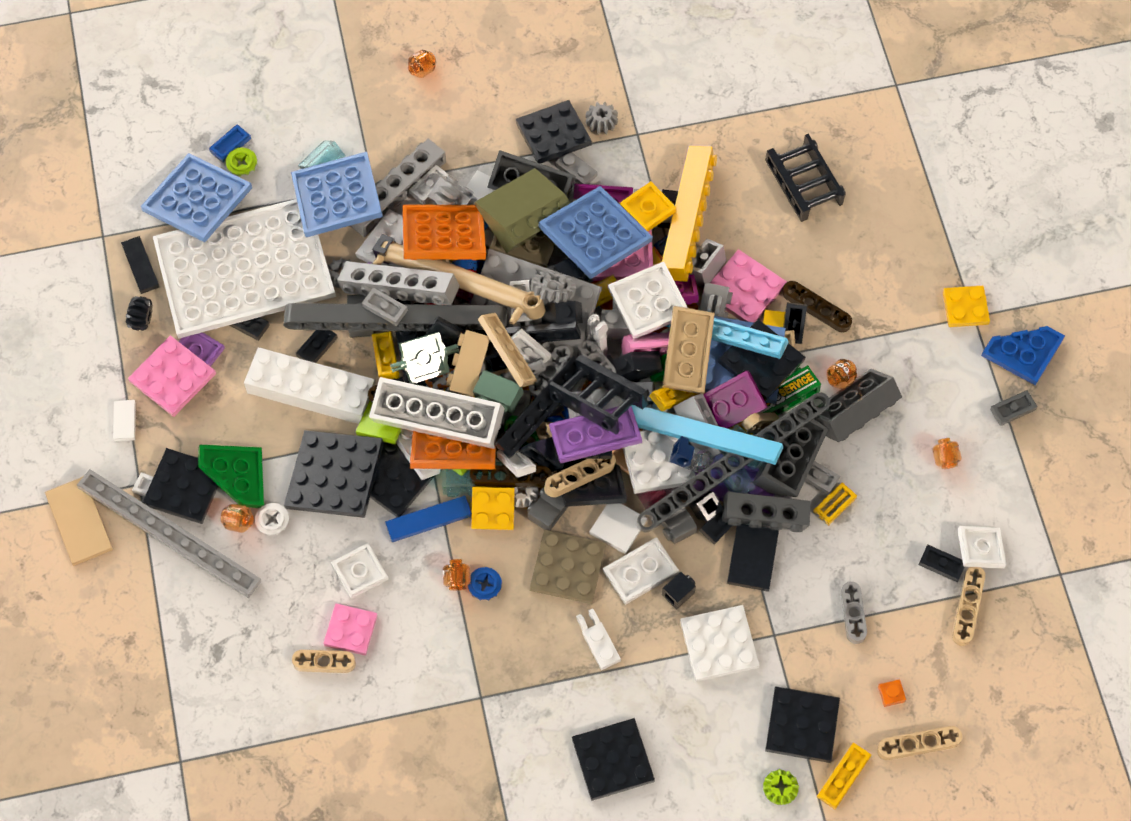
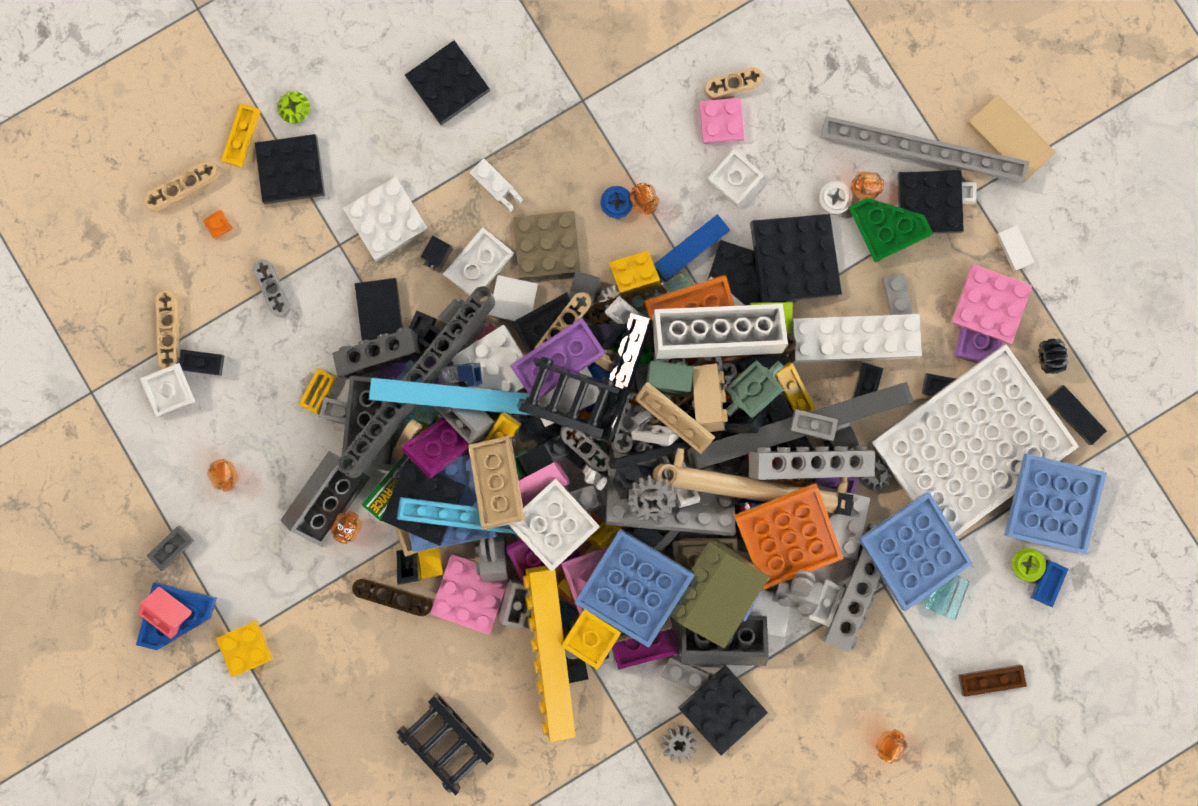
camera: 160 degrees right, 20 degrees up
none -> coral panel [137,587,191,639]
none -> light grey plate [882,273,913,315]
none -> reddish brown tile [958,664,1027,697]

